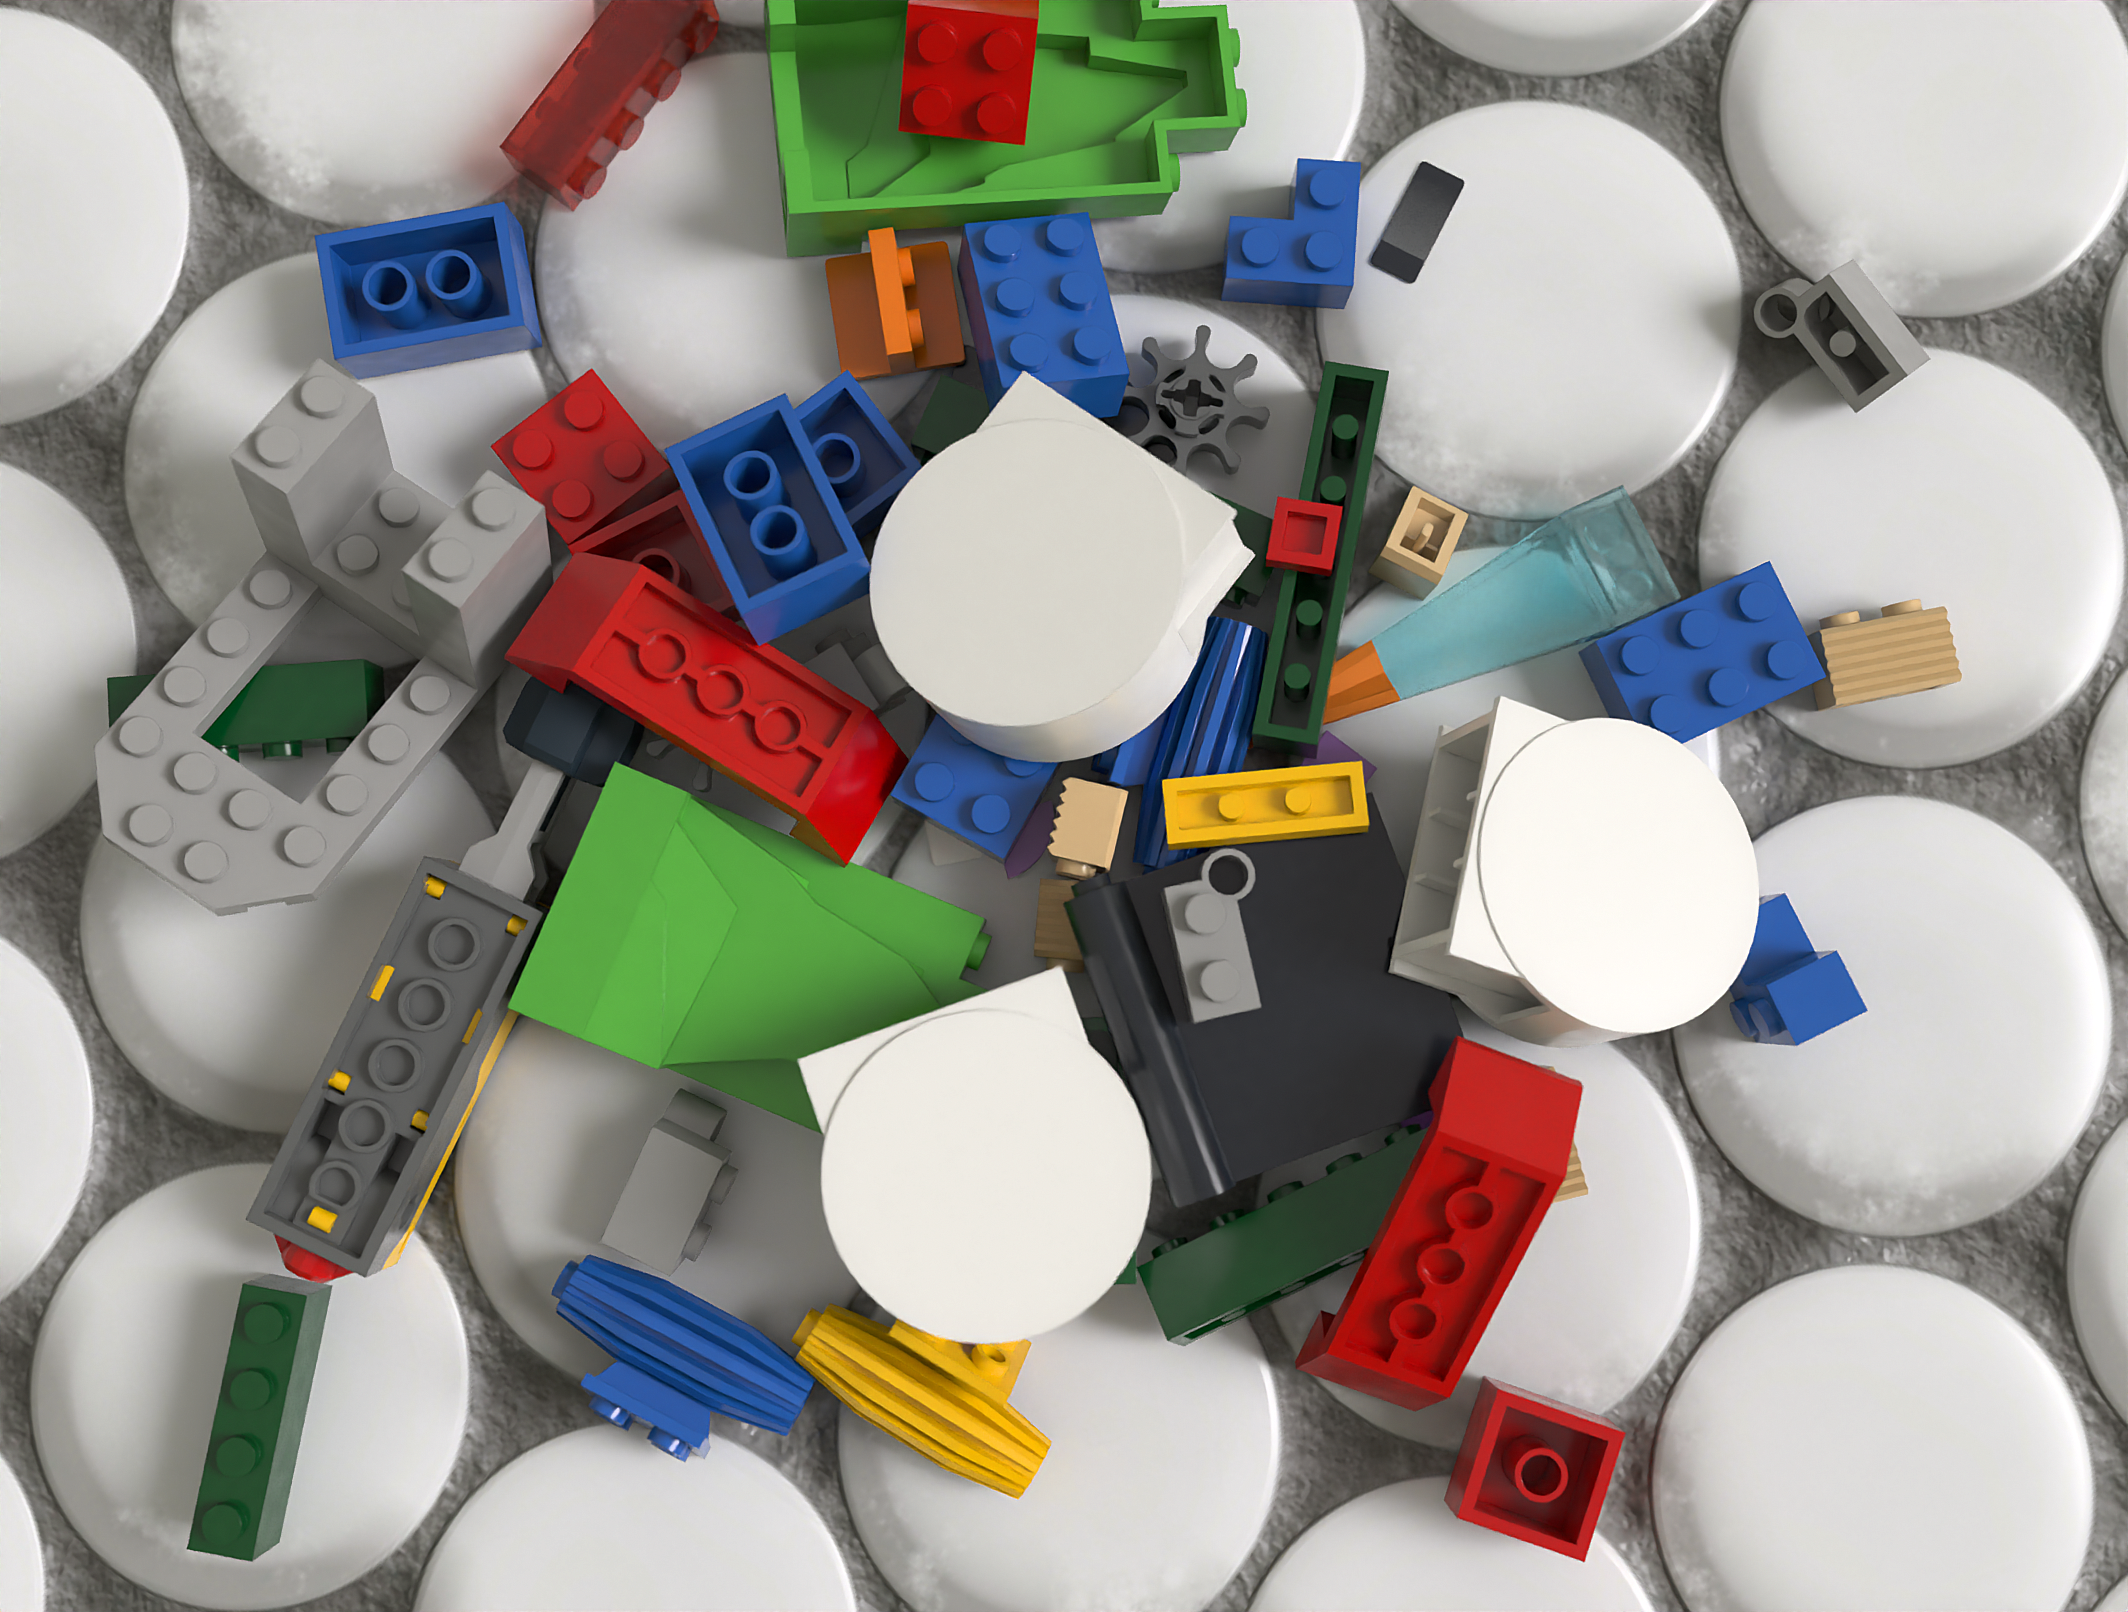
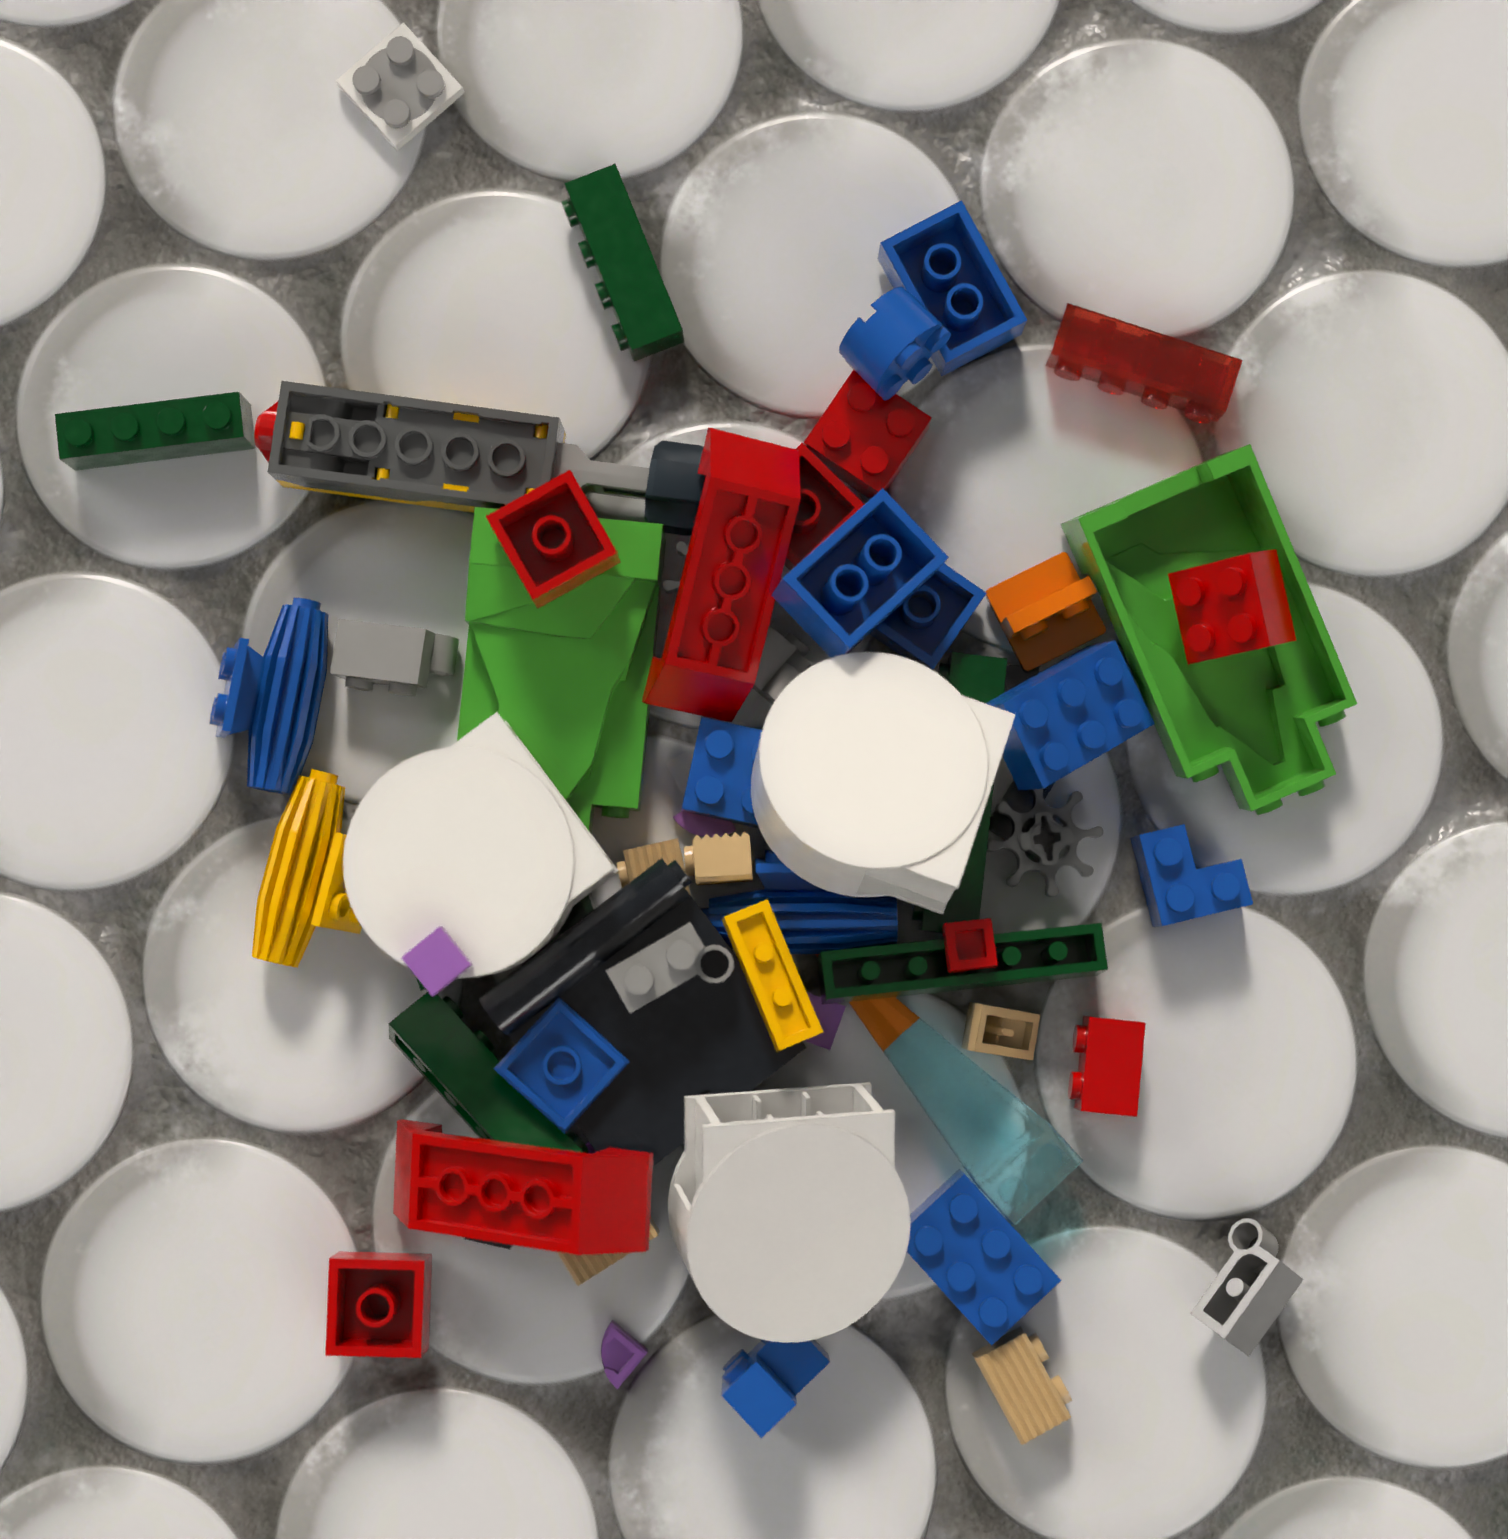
camera: 70 degrees right, 0 degrees up
light grey bracket [94,358,554,916] -> none
black sticker [1371,161,1465,284] -> none
none -> medium lavender tile [401,926,473,996]
none -> red brick [485,470,621,608]
none -> blue tile [494,997,630,1134]
none -> medium lavender tile [601,1320,648,1389]
none -> blue brick [839,287,951,400]
none -> red brick [1068,1016,1146,1117]

